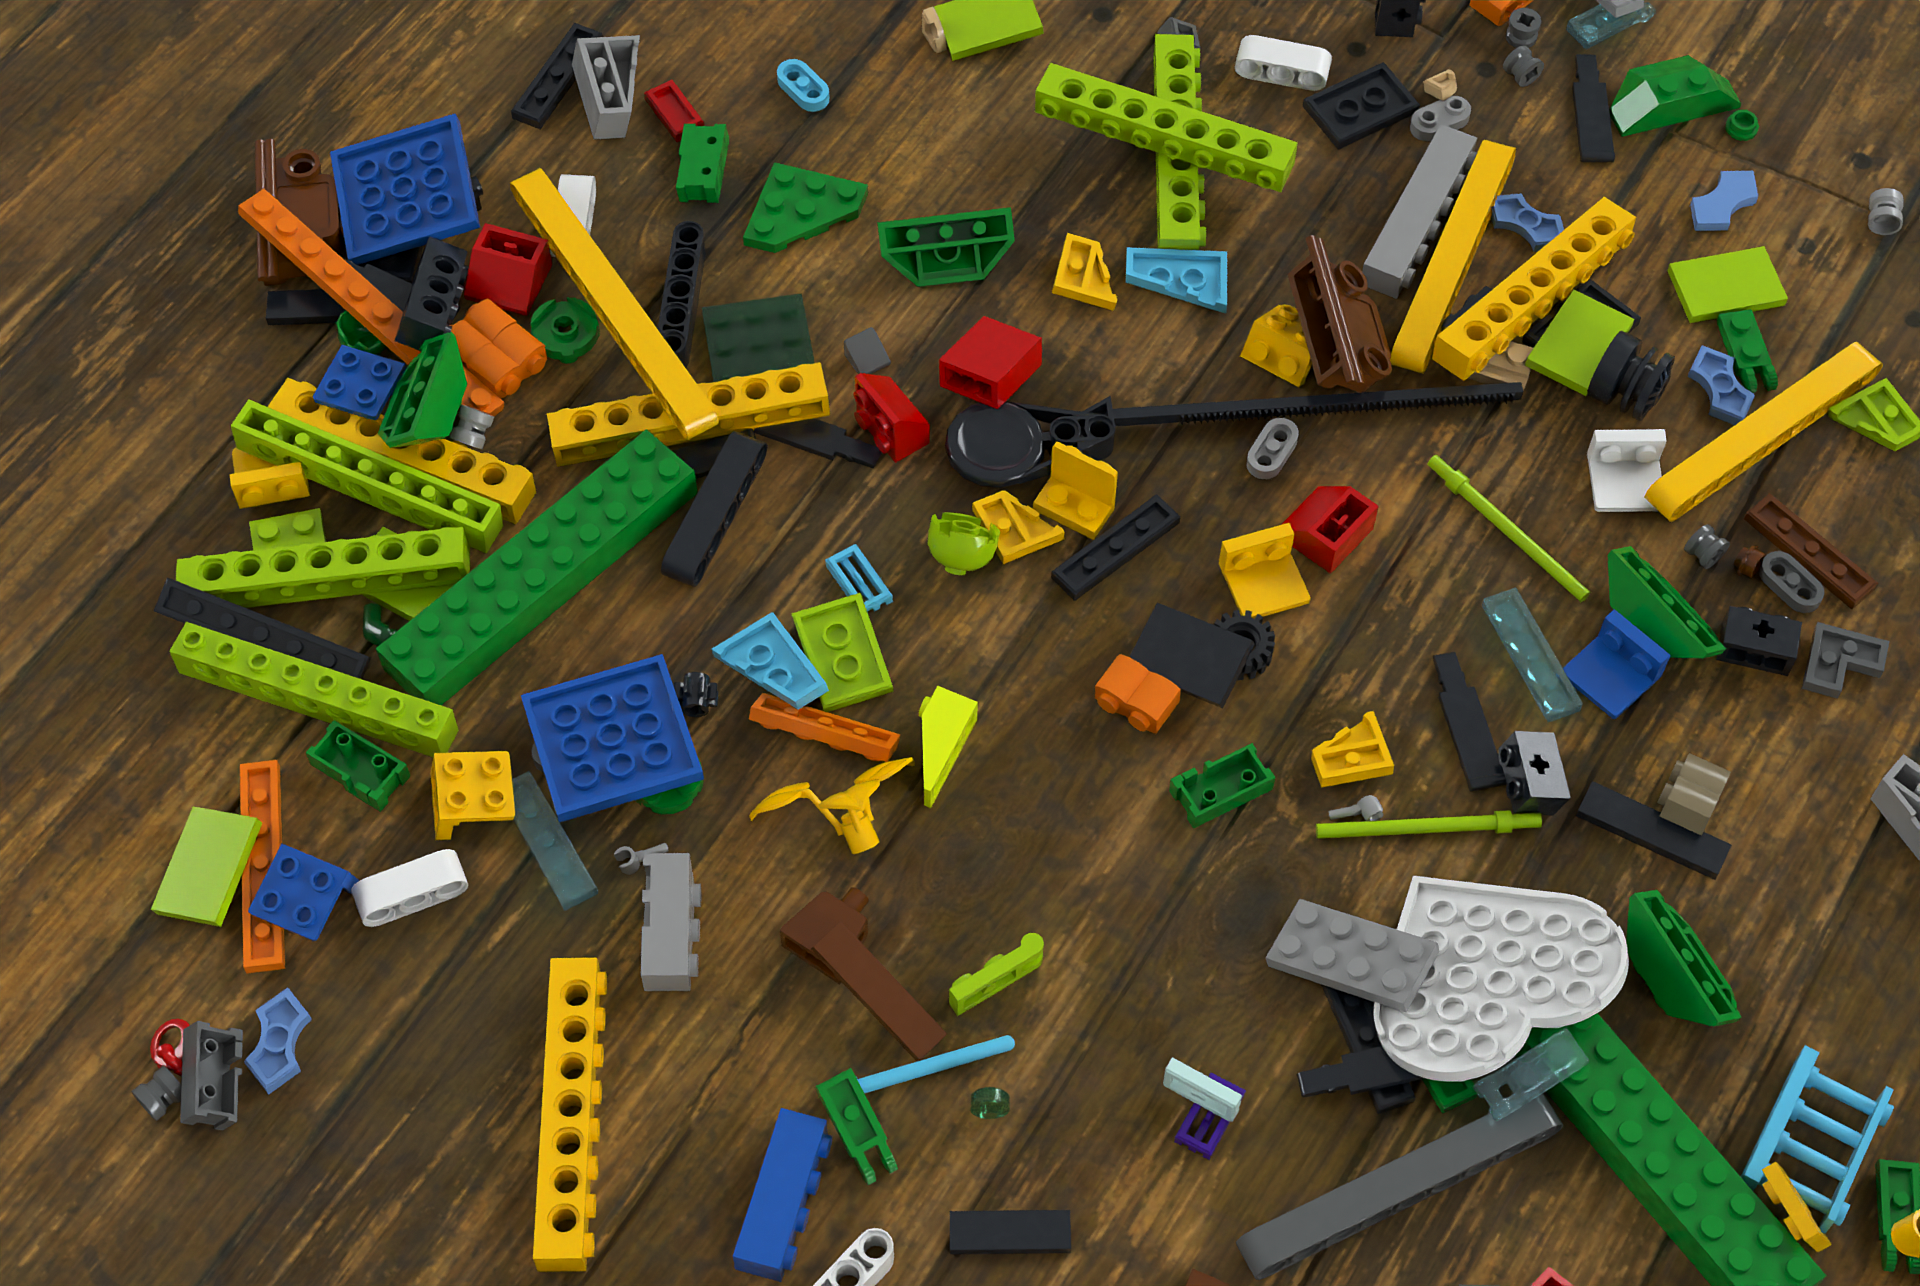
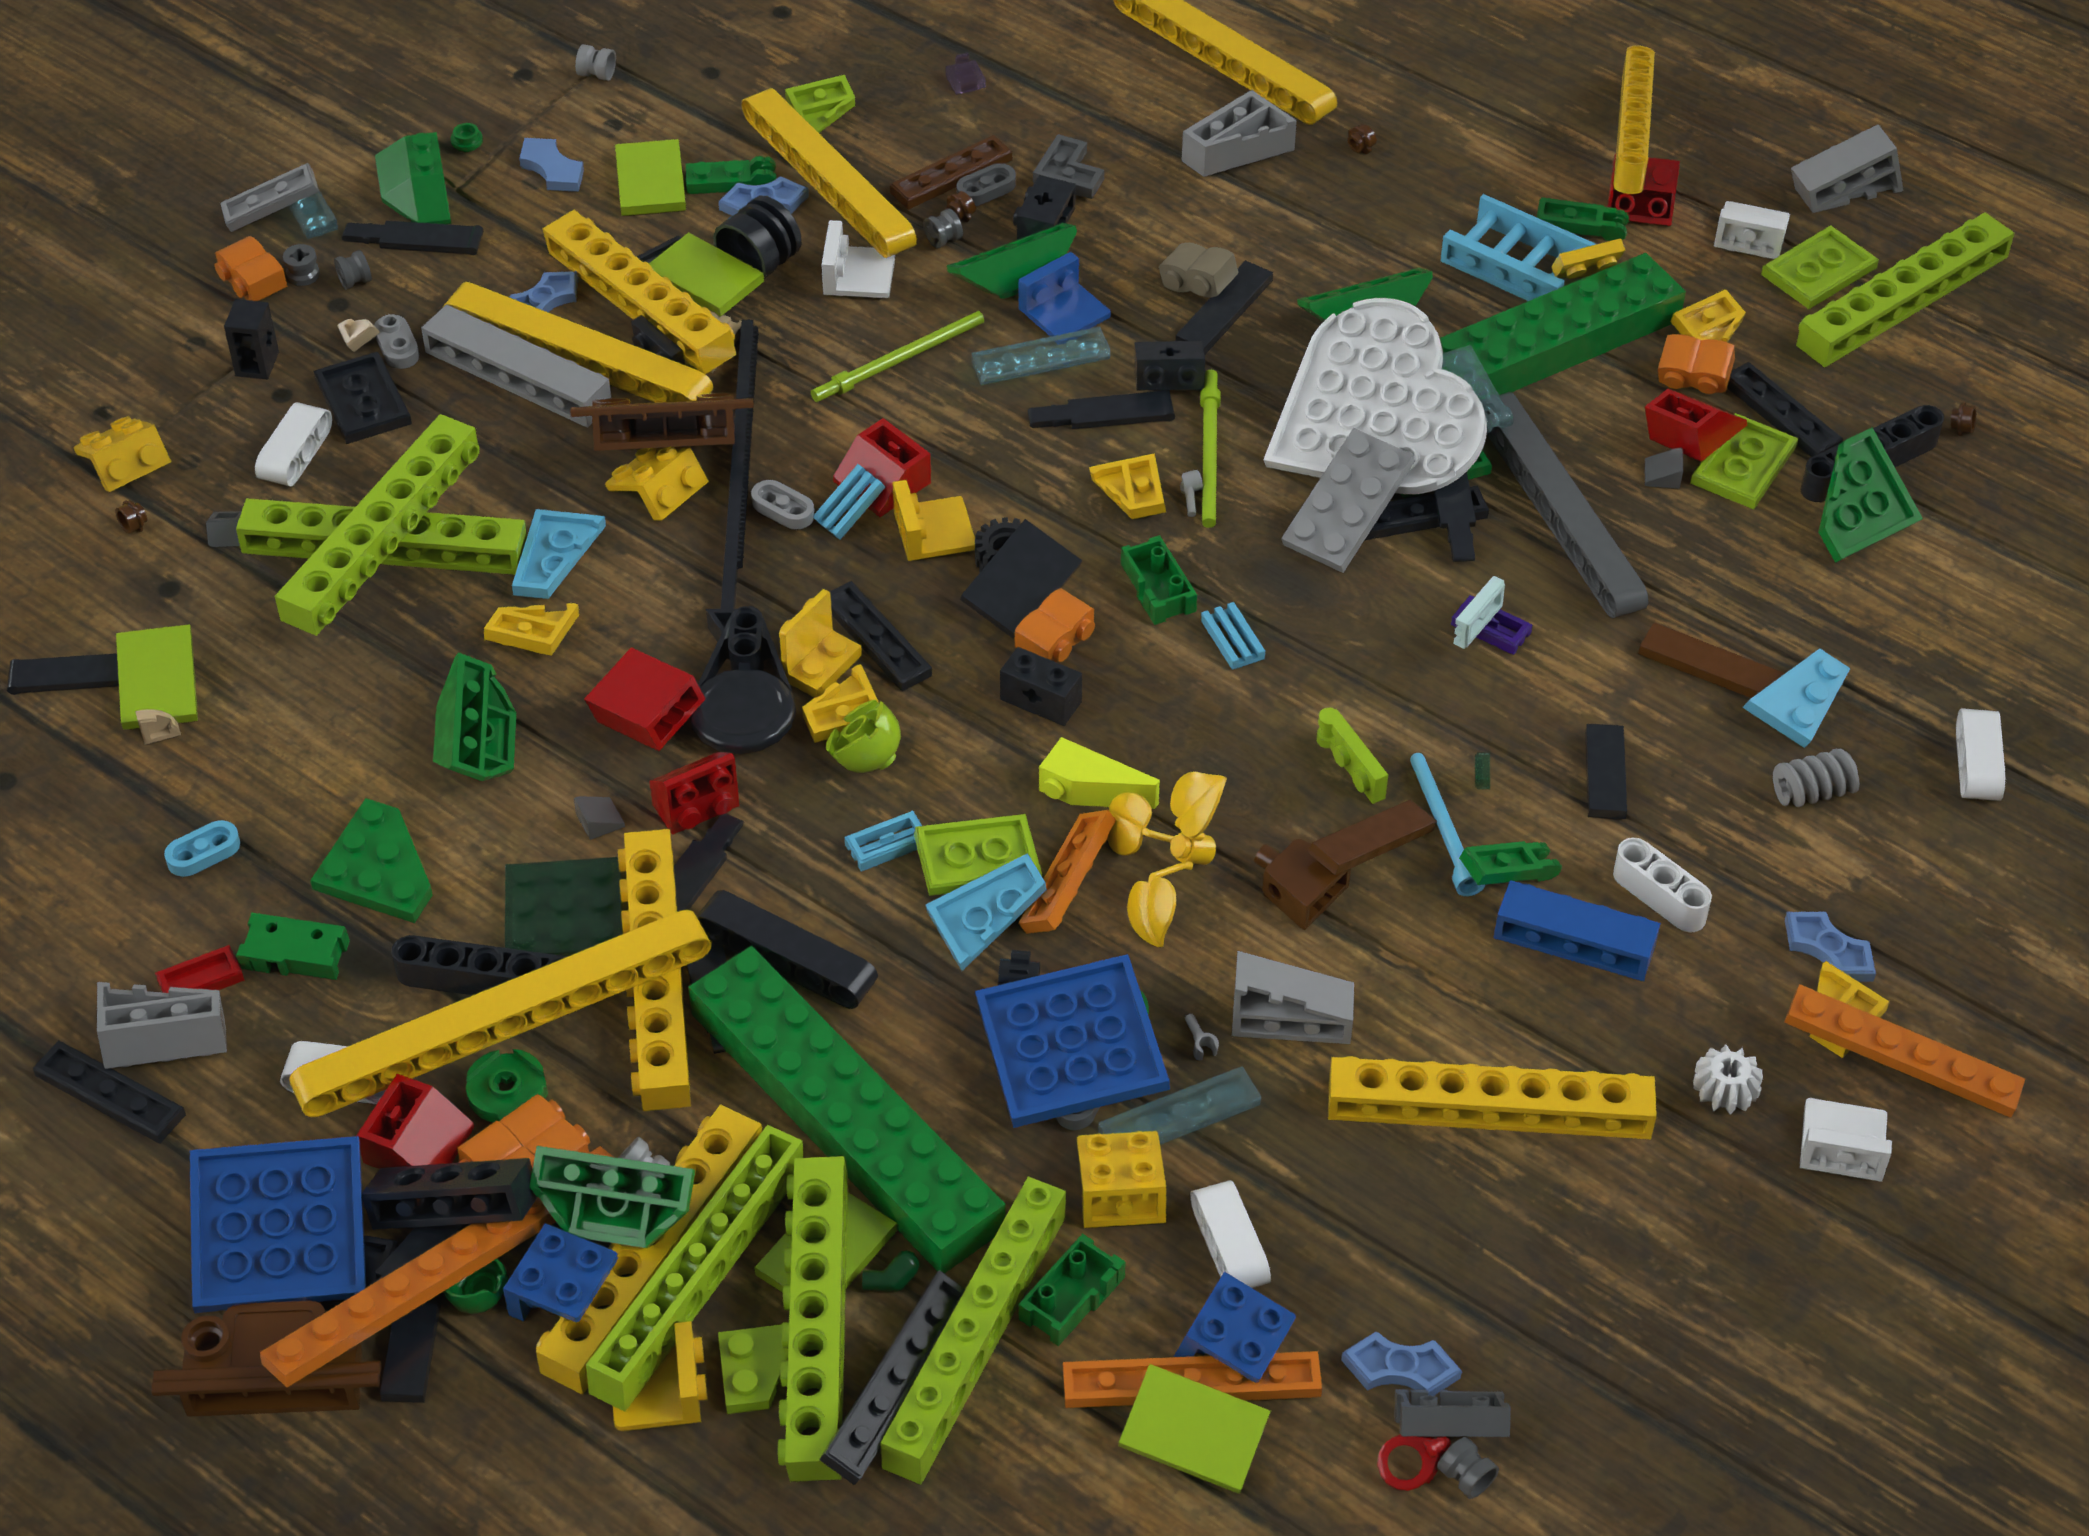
camera: 85 degrees left, 10 degrees down
none -> medium azure tile [813,464,885,540]
none -> black brick [1000,647,1082,726]
none -> medium azure tile [1201,602,1265,670]

